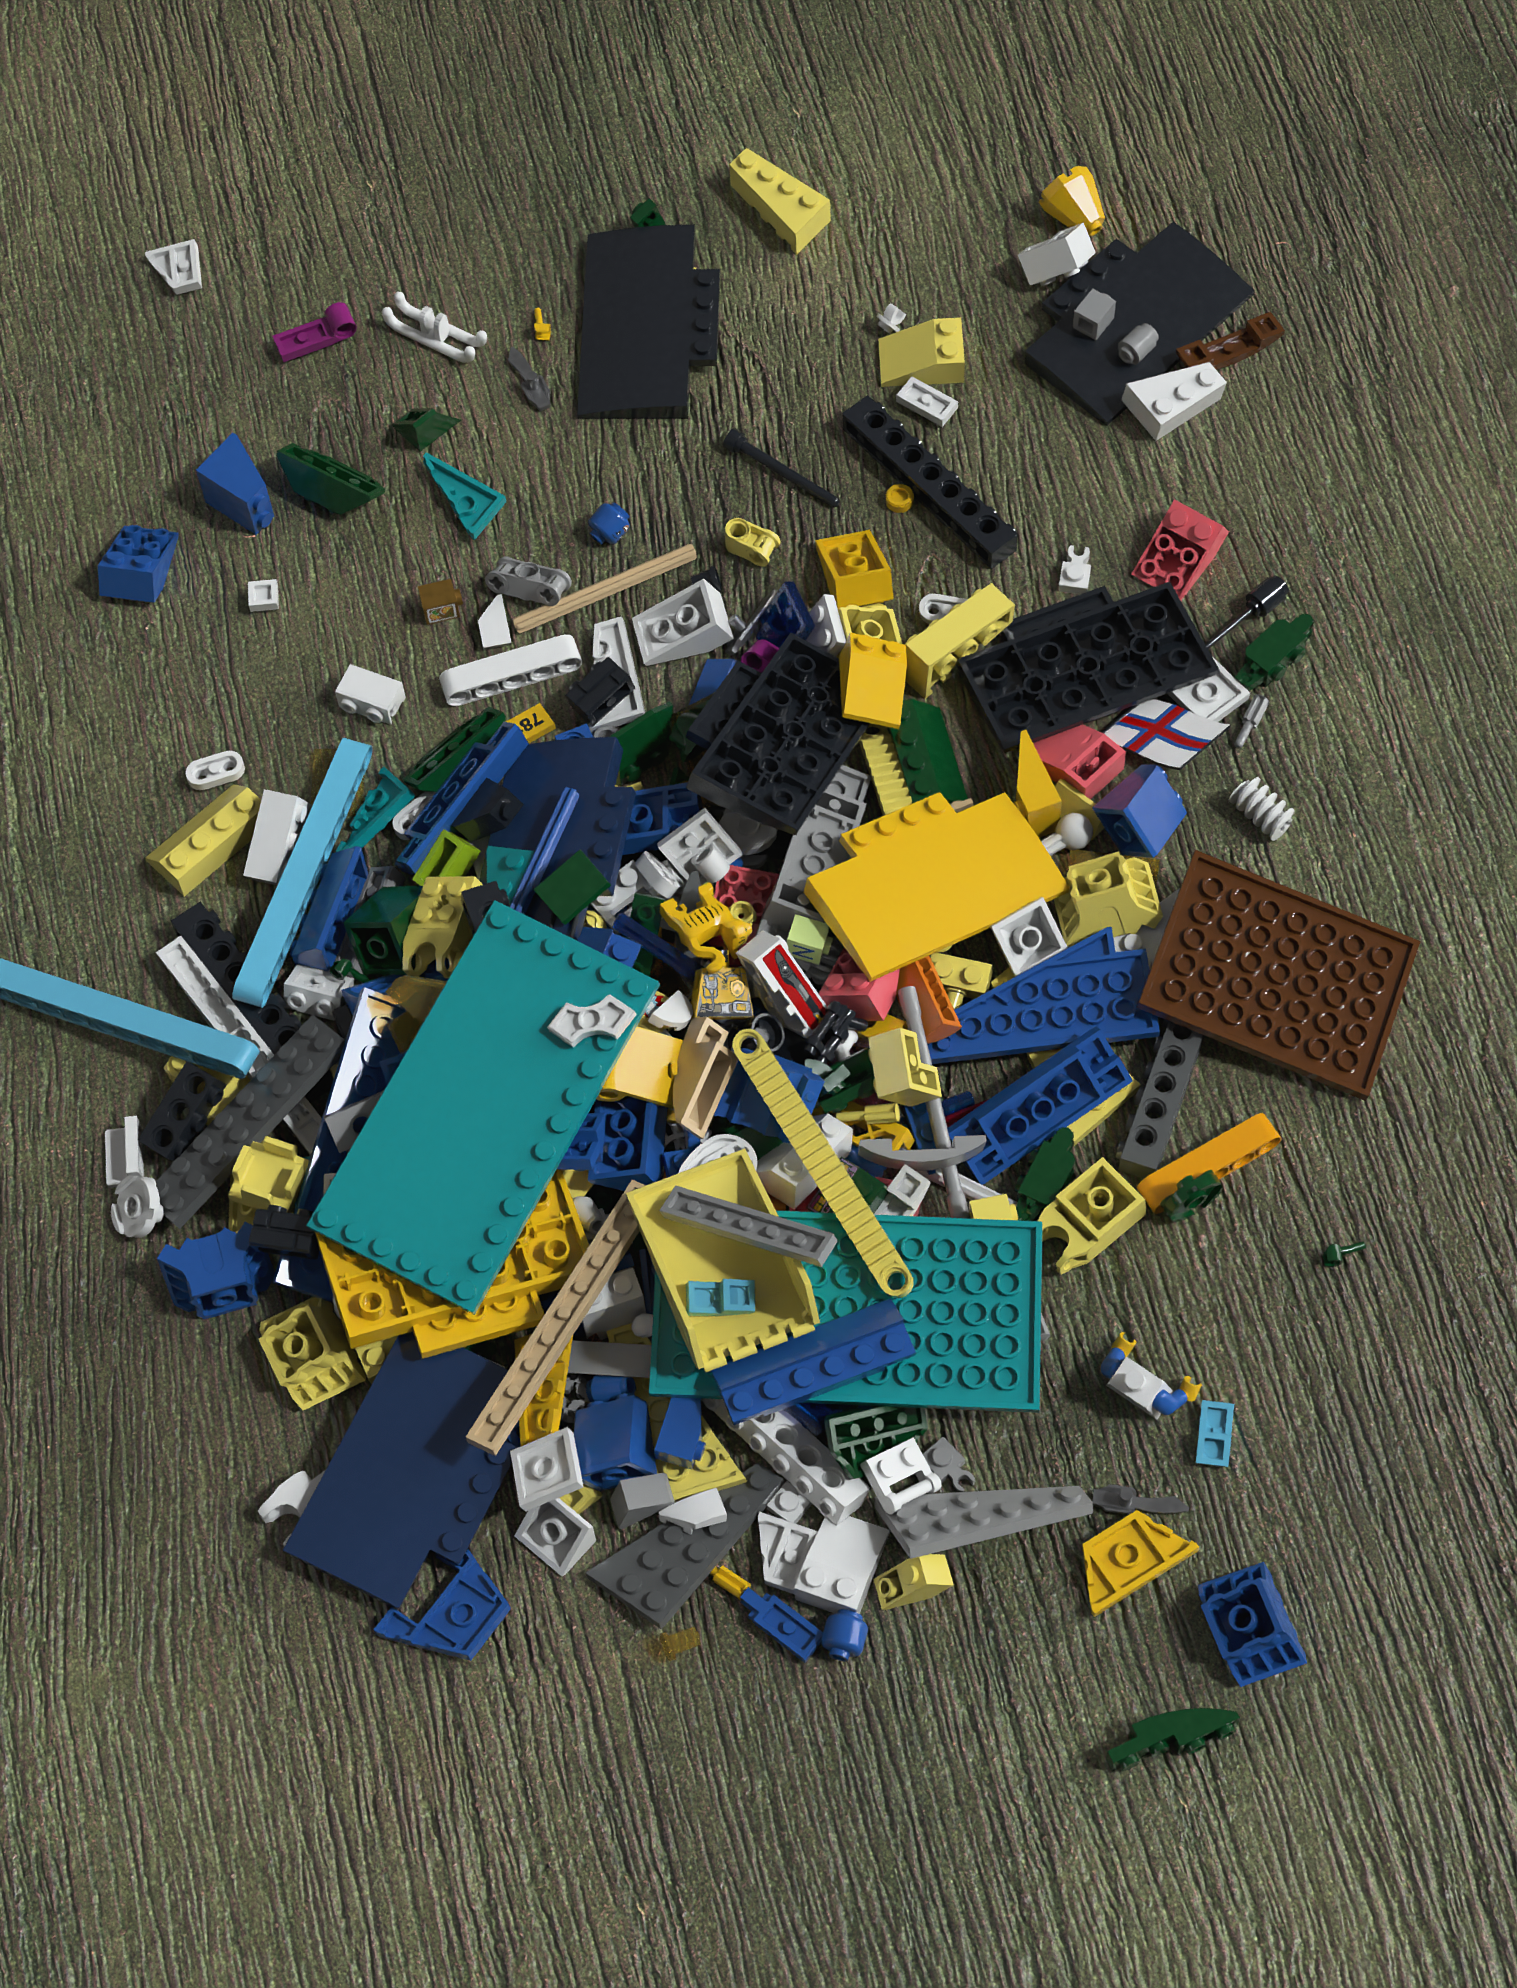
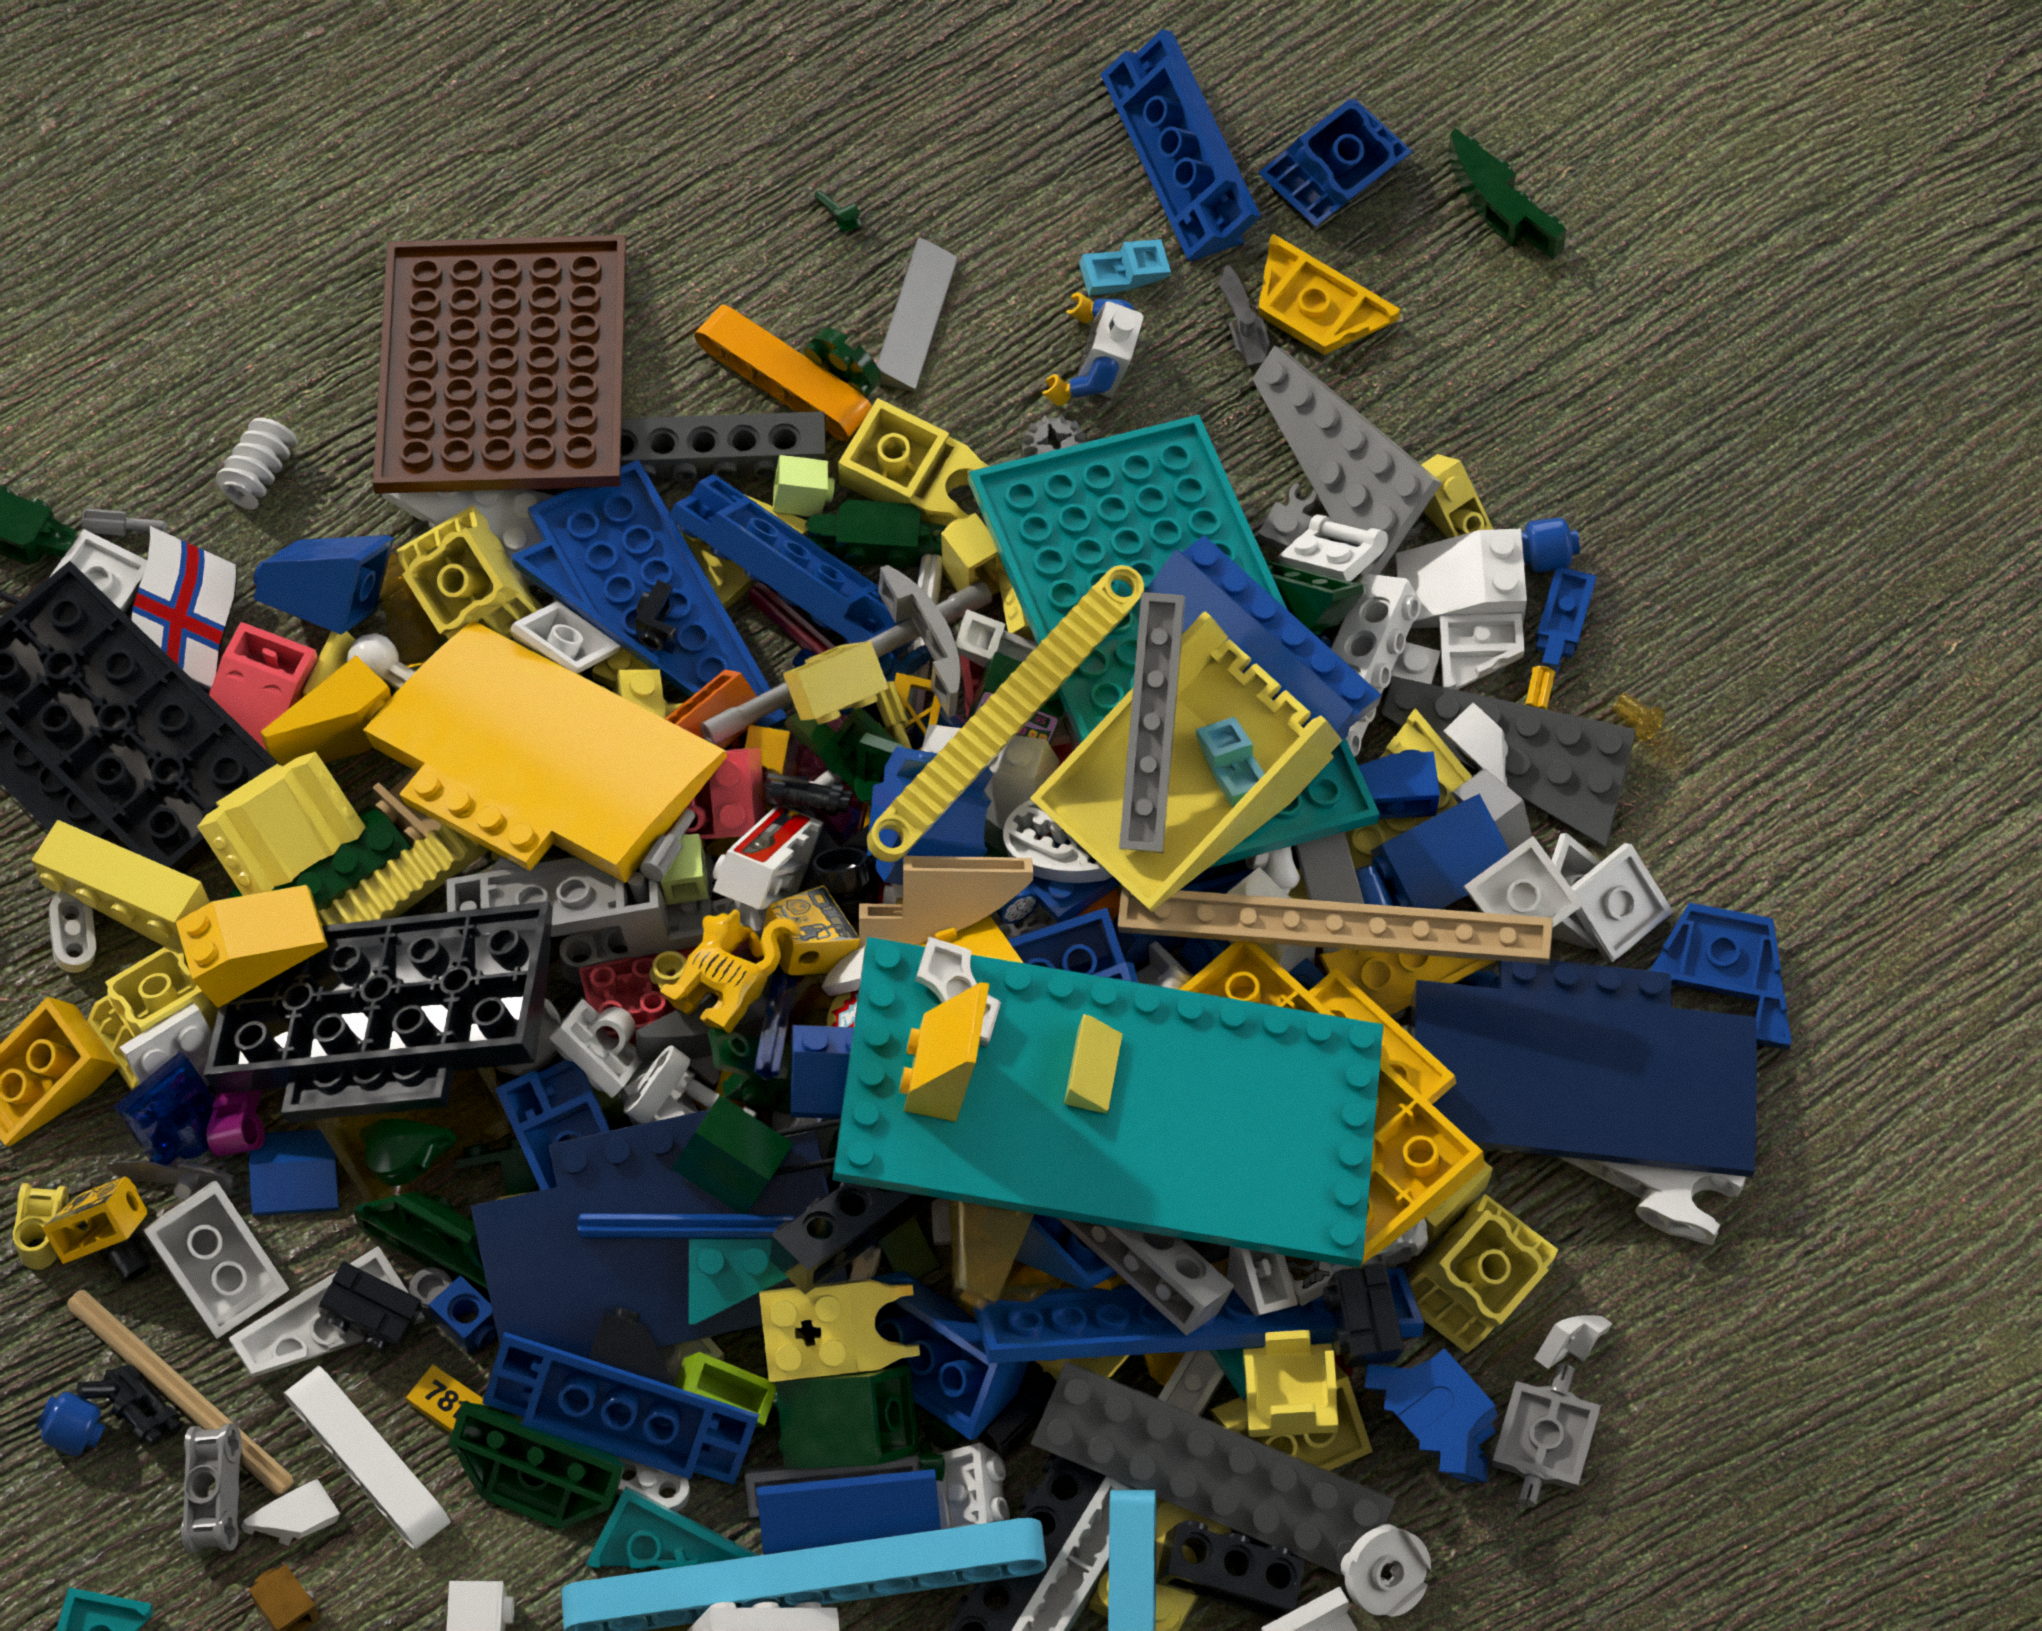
camera: 115 degrees left, 0 degrees up
none -> yellow torso [42,1177,147,1264]
none -> black piece [76,1365,182,1447]
none -> light yellow slope [197,752,366,896]
none -> black bracket [635,580,677,654]
none -> light grey axle [640,809,695,882]
none -> yellowish green brick [773,455,835,517]
none -> light grey slope [877,238,958,392]
none -> yellow slope [899,982,989,1122]
none -> light grey gear [1022,414,1086,457]
none -> light yellow slope [1064,1014,1122,1114]
none -> blue slope [1100,29,1261,261]
none -> light grey plate [1492,1363,1601,1507]
none -> white slope [1534,1315,1612,1369]
none -> white plate [1571,843,1673,962]

